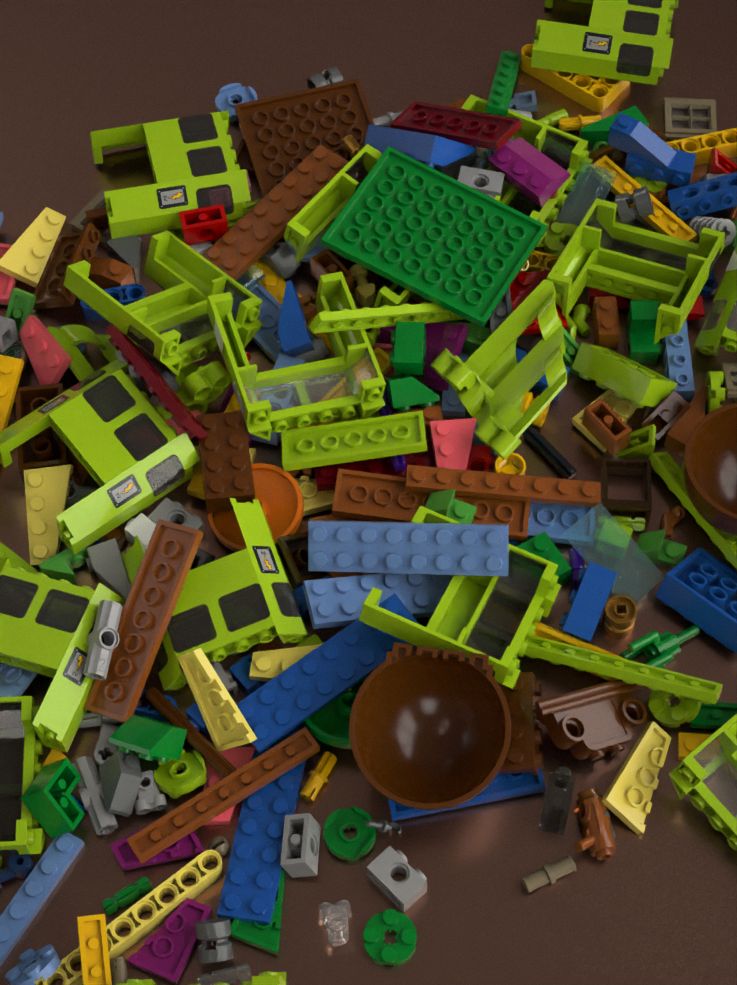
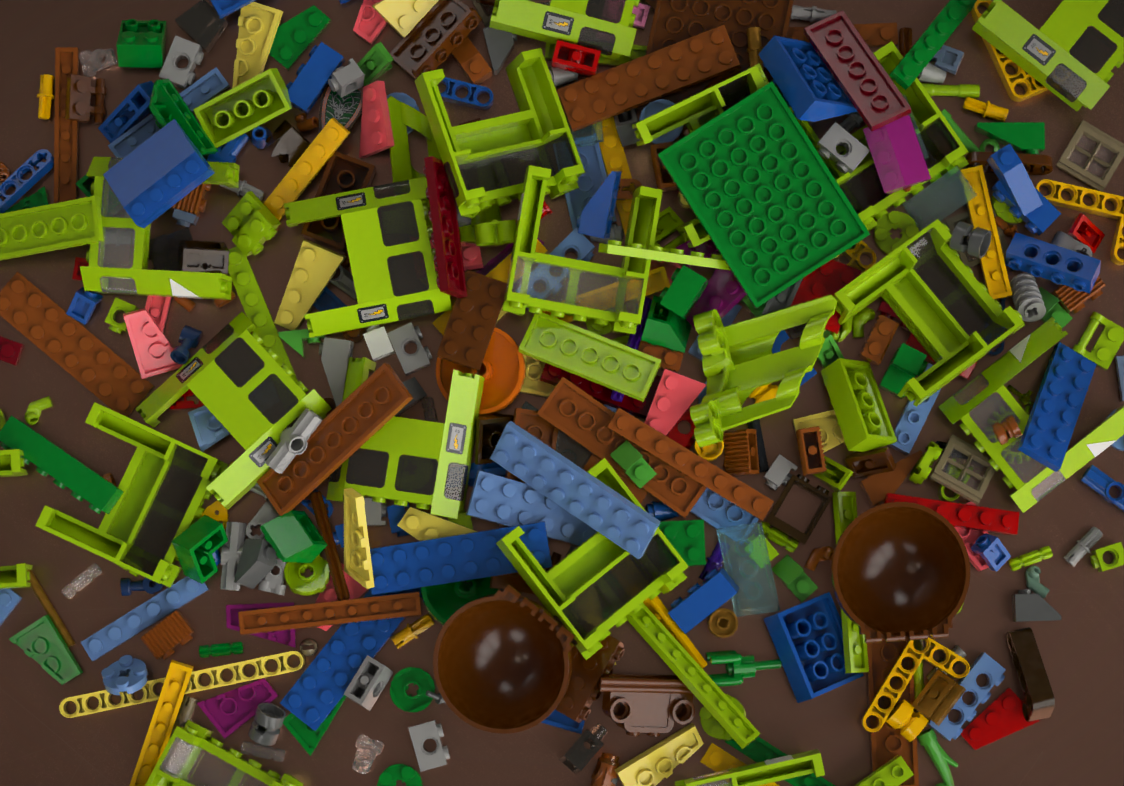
camera: 25 degrees right, 25 degrees up
none -> dark orange brick [141,610,195,660]
none -> dark orange brick [723,429,760,476]
none -> light grey brick [763,454,798,491]

